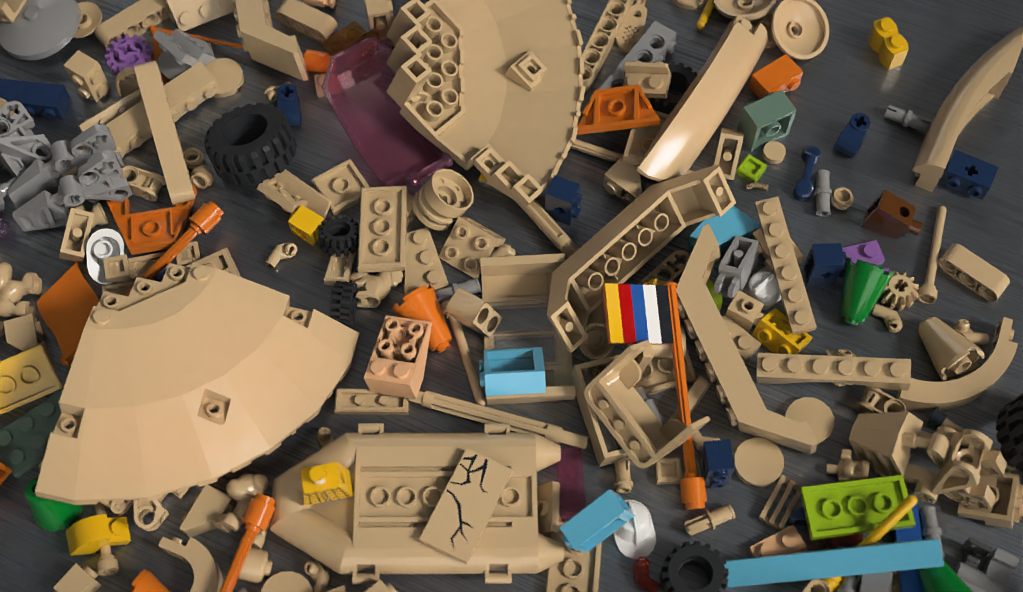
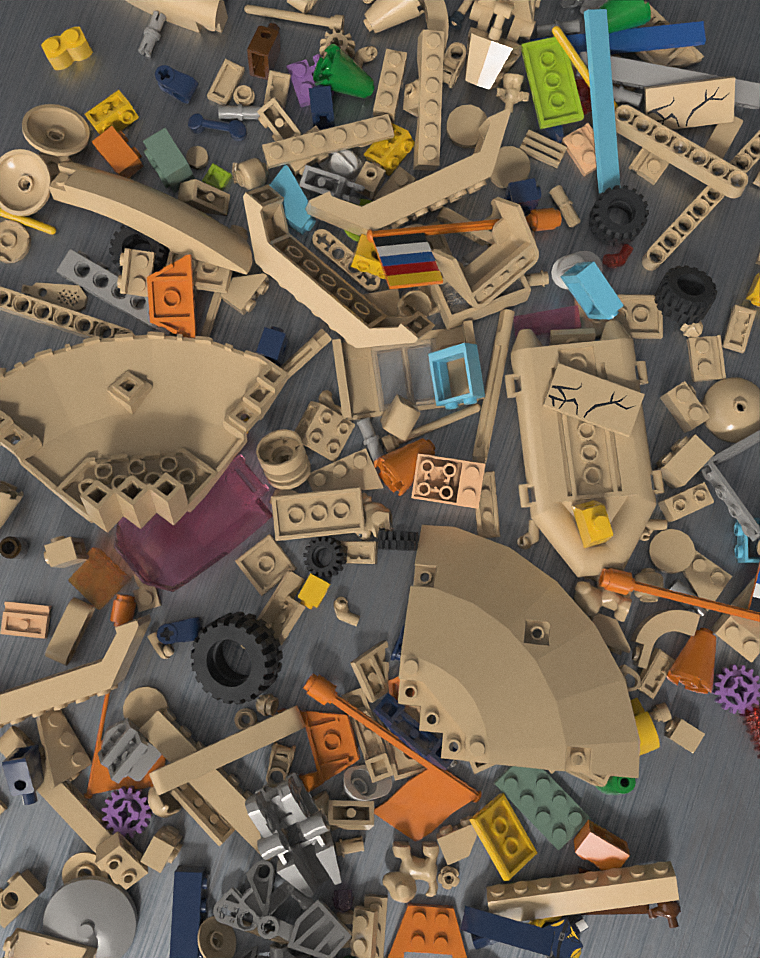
camera: 95 degrees left, 20 degrees up
none -> yellow bracket [84,90,139,135]
none -> tan brick [95,832,148,890]
none -> tan tile [207,59,245,106]
none -> tan head [235,158,269,190]
none -> tan brick [257,97,303,141]
none -> tan plate [263,70,291,109]
none -> tan pin [335,836,365,857]
none -> tan arch [373,49,407,124]
none -> tan plate [638,648,675,699]

